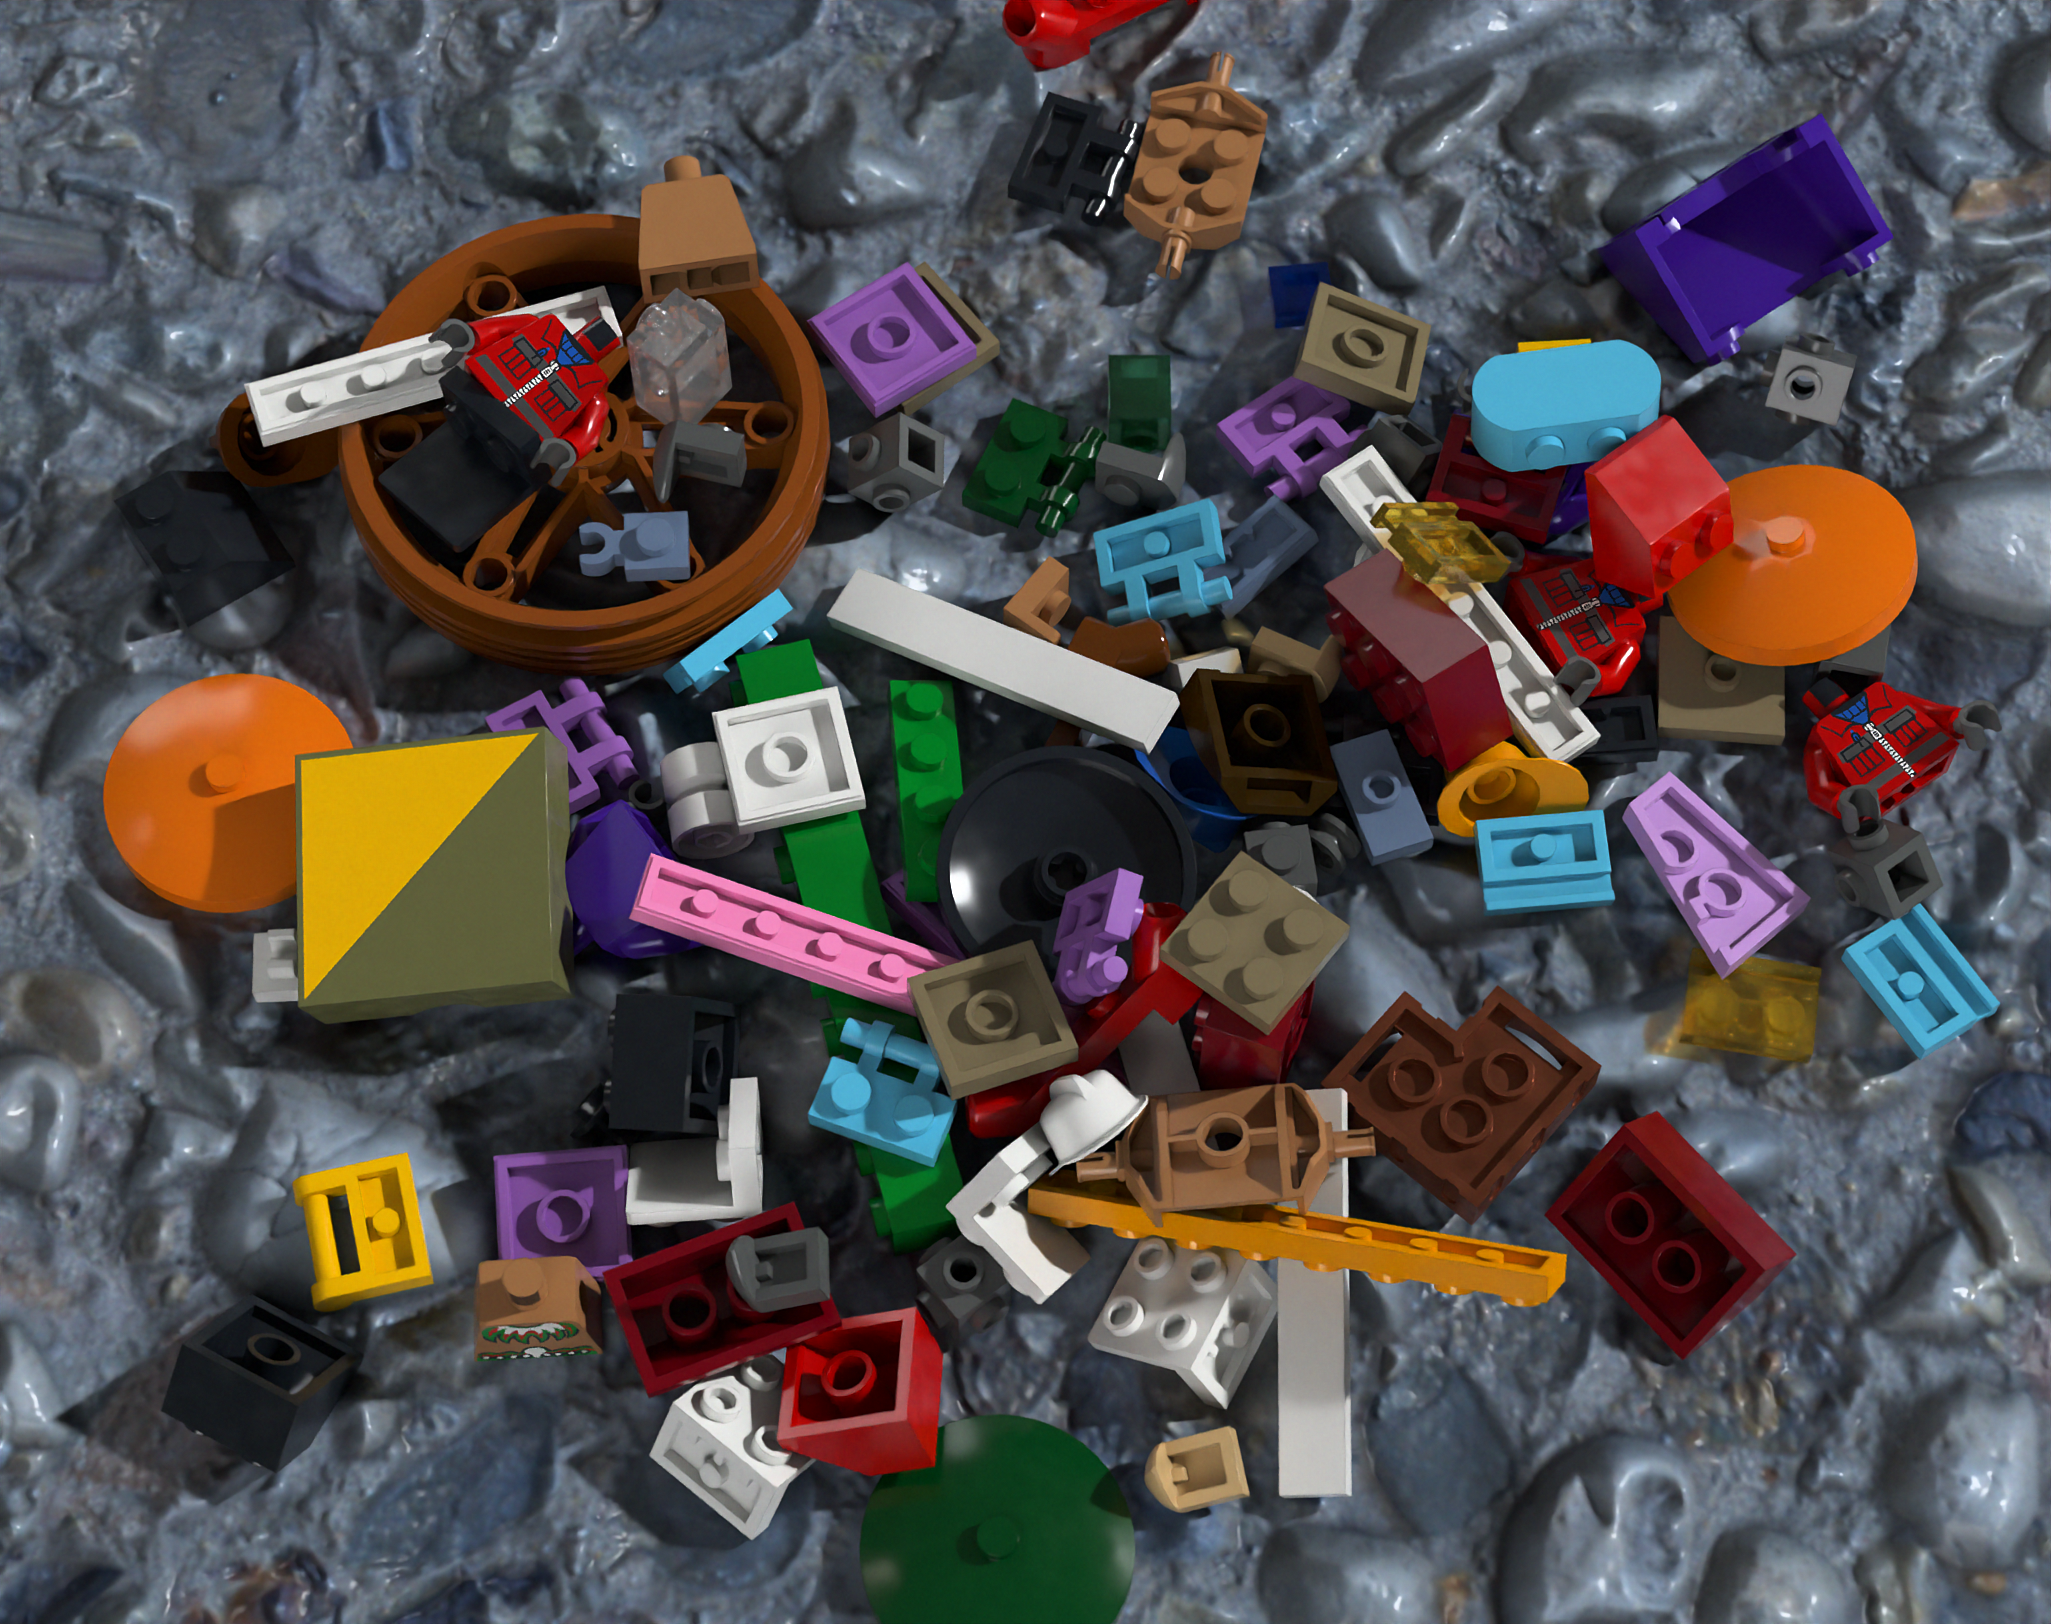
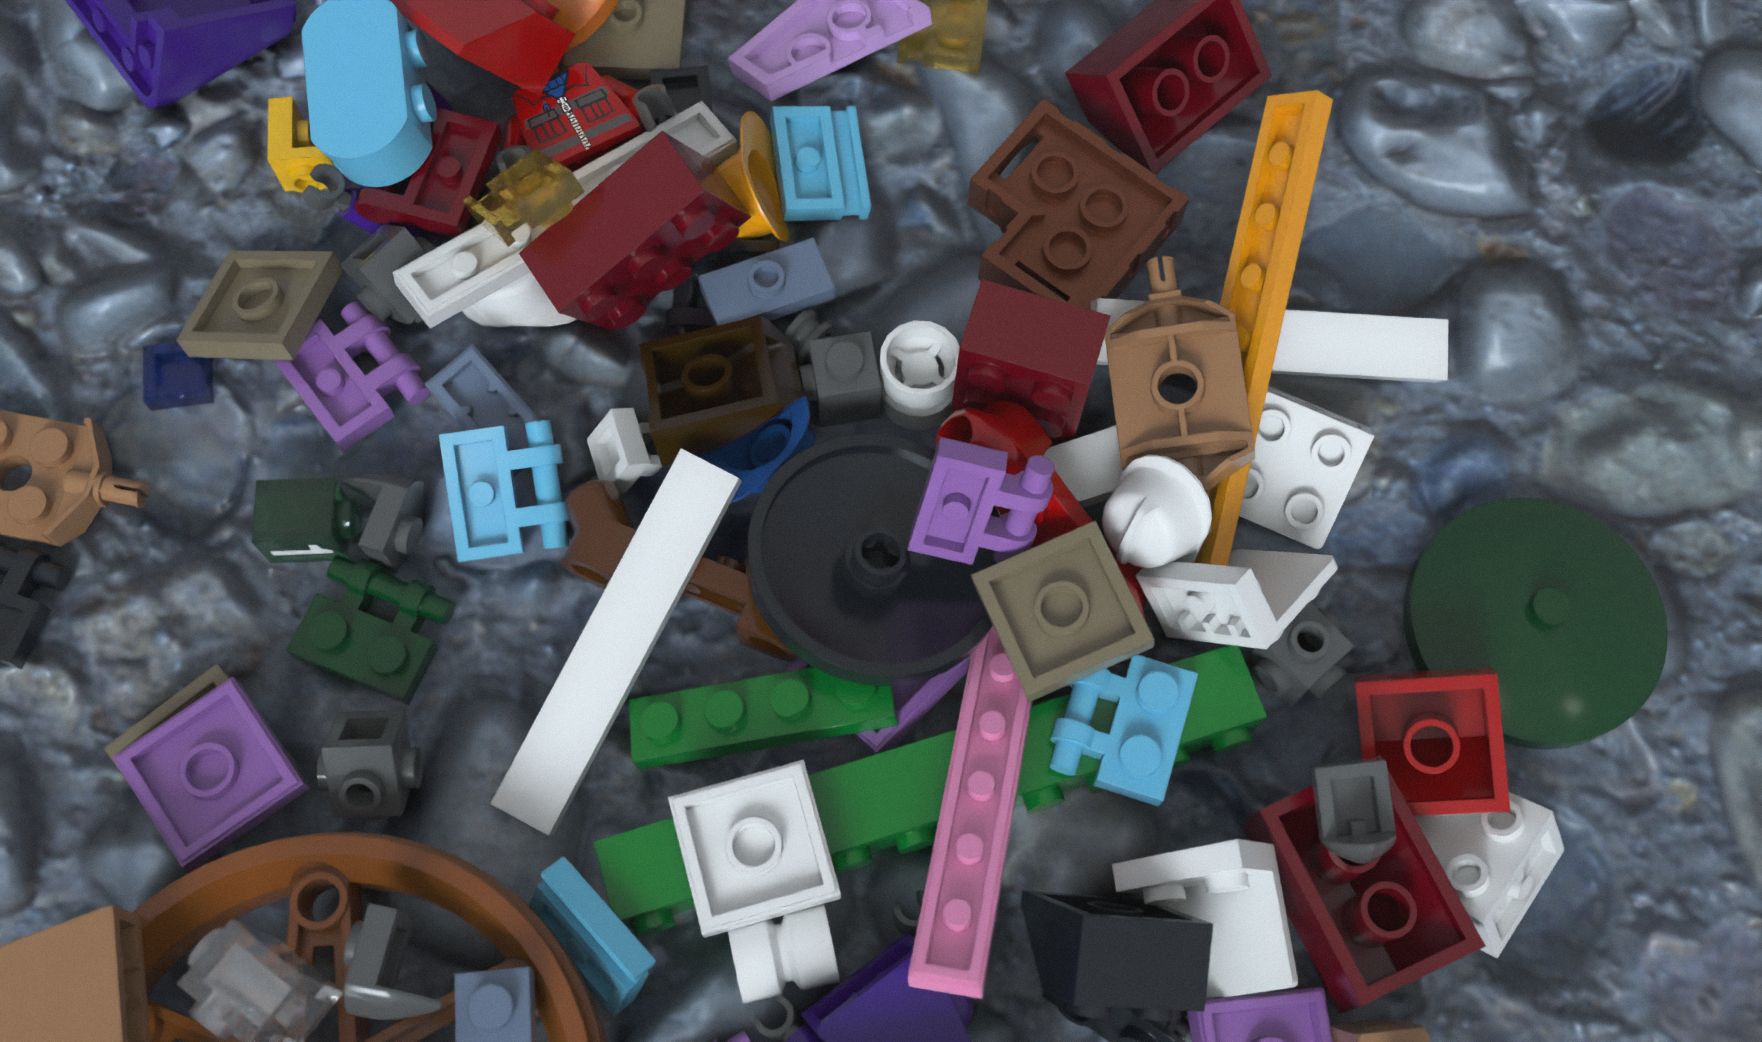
camera: 95 degrees left, 5 degrees up
medium nougat bracket [1003,556,1071,647] -> none
tan plate [1144,1426,1250,1513] -> none
dark tan plate [1159,851,1350,1035] -> none
tan plate [1246,626,1342,704] -> none

